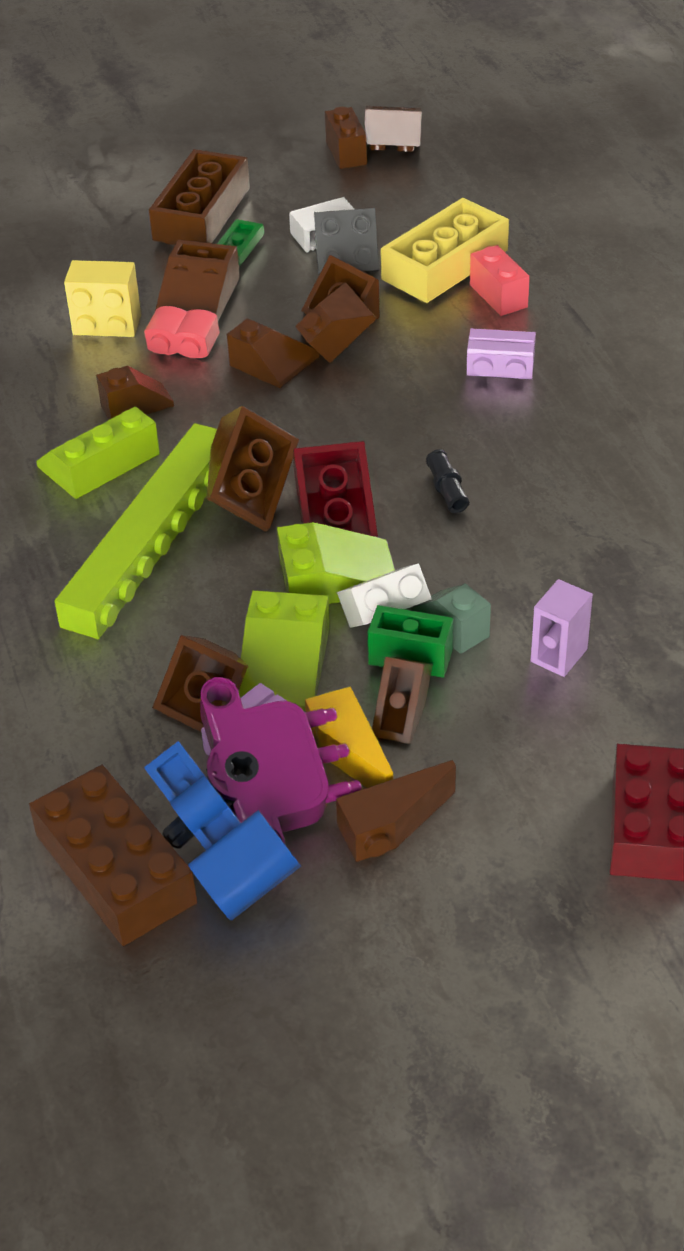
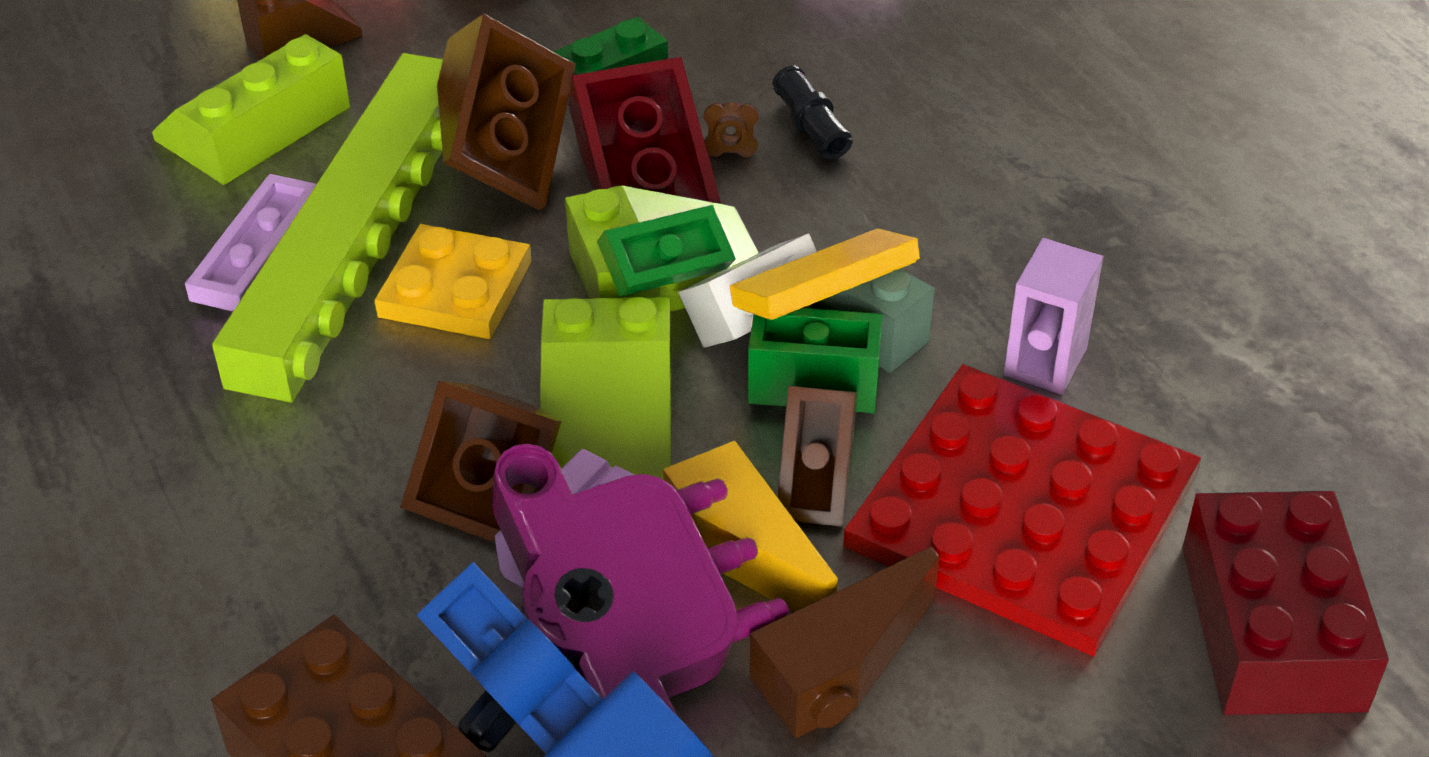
camera: 10 degrees left, 0 degrees up
none -> lavender plate [185,174,316,311]
none -> yellow plate [375,224,532,340]
none -> green plate [553,16,668,75]
none -> green plate [597,204,736,297]
none -> reddish brown plate [704,102,759,157]
none -> yellow tile [729,228,920,320]
none -> red plate [843,364,1202,657]

